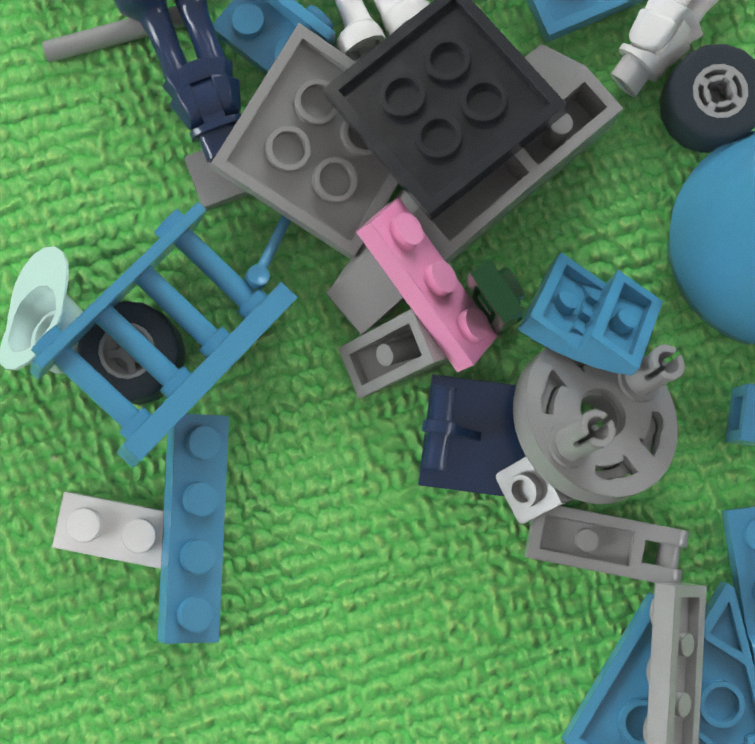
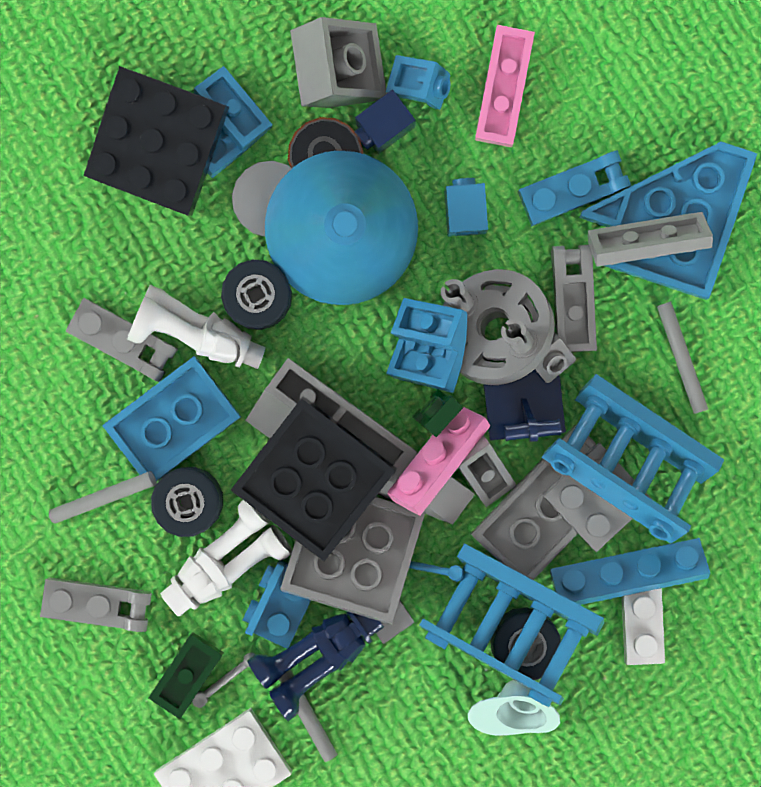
camera: 100 degrees left, 5 degrees up
none -> light grey tile [470,425,596,580]
none -> dark azure fence [542,374,724,544]
none -> light grey plate [543,443,653,552]
none -> light grey bar [657,301,708,414]

